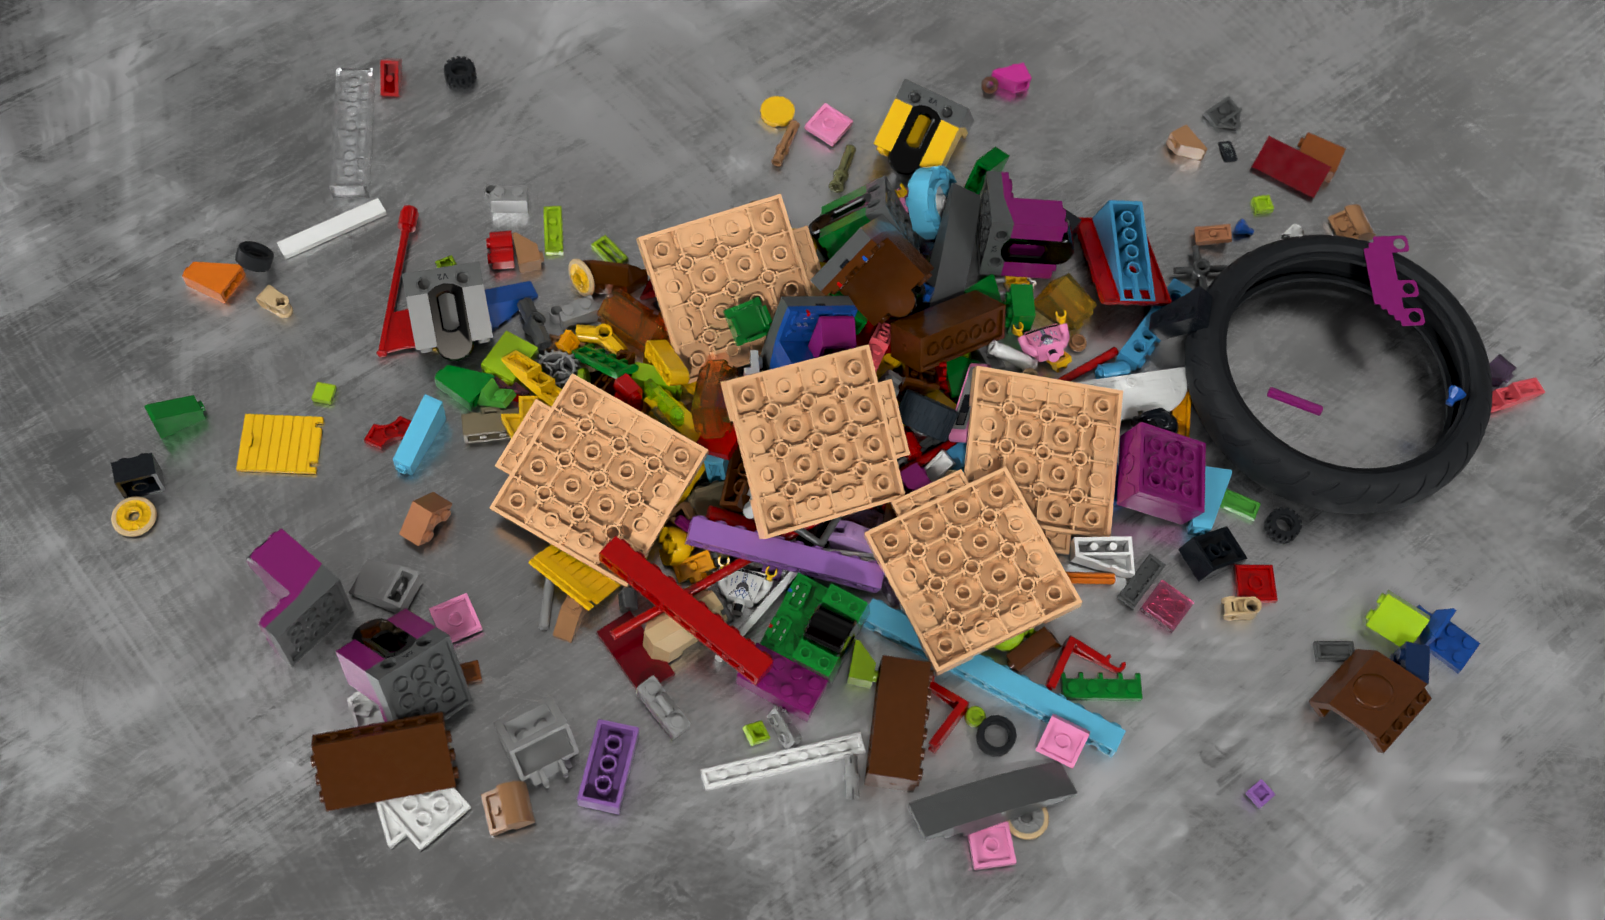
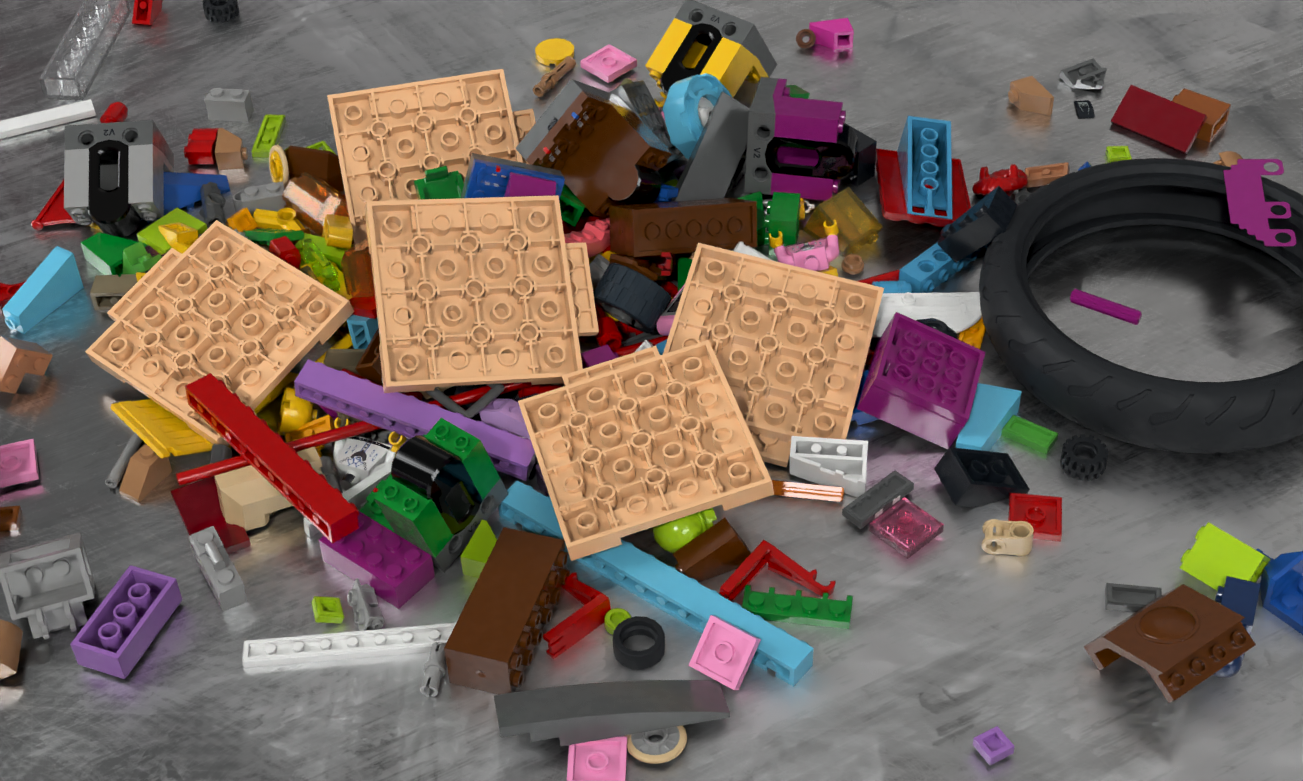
camera: 20 degrees right, 20 degrees down
none -> red piece [972,164,1028,197]

